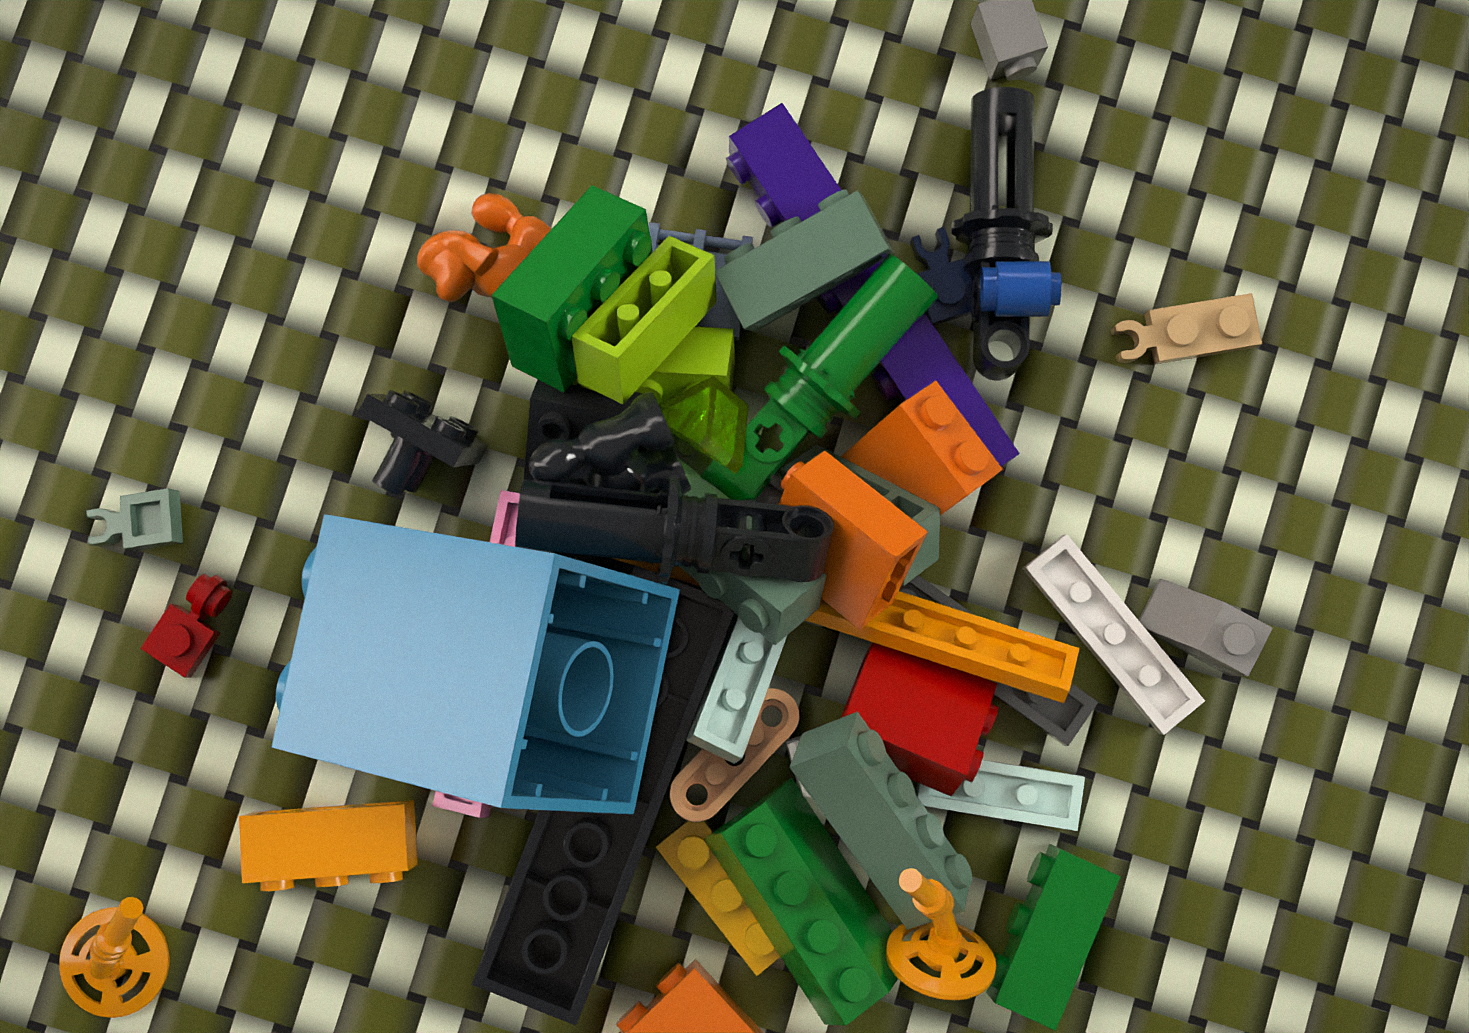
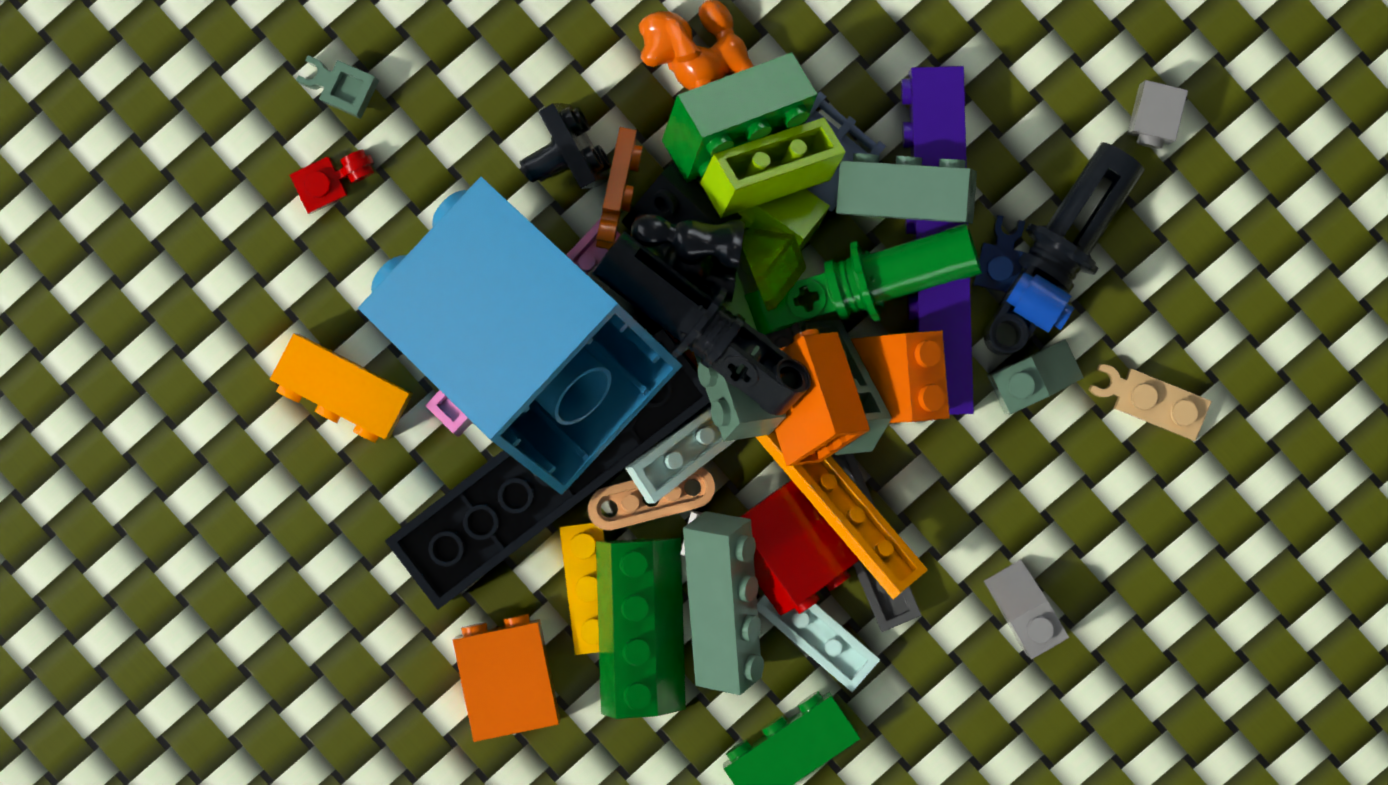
camera: 30 degrees right, 5 degrees up
light orange dish [59,897,170,1018] -> none
light orange dish [886,868,996,1000] -> none
white plate [1022,534,1205,735] -> none
none -> orange plate [596,127,643,250]
none -> sand green slope [987,339,1084,414]

